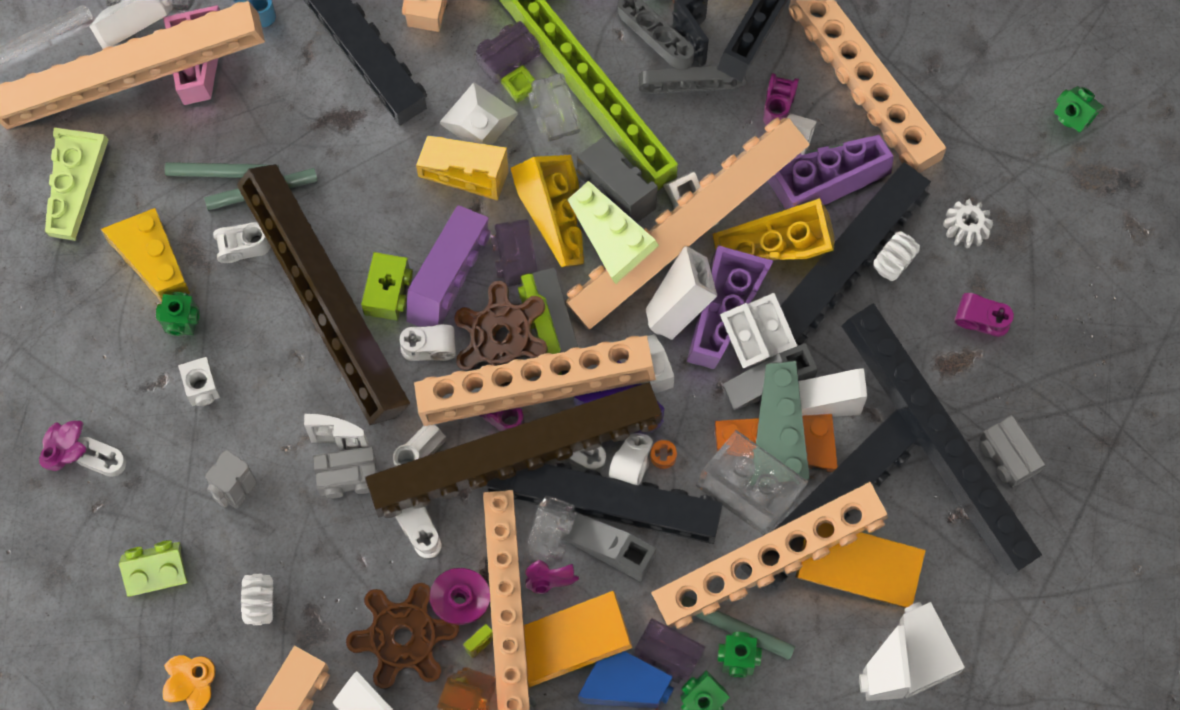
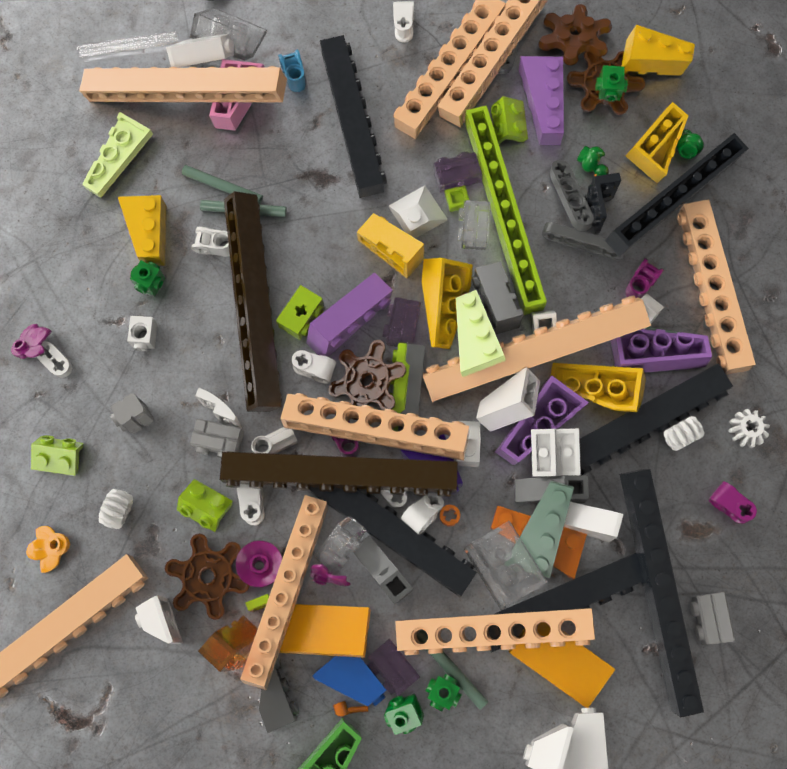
camera: 25 degrees right, 5 degrees up
none -> lime bracket [177,479,233,532]

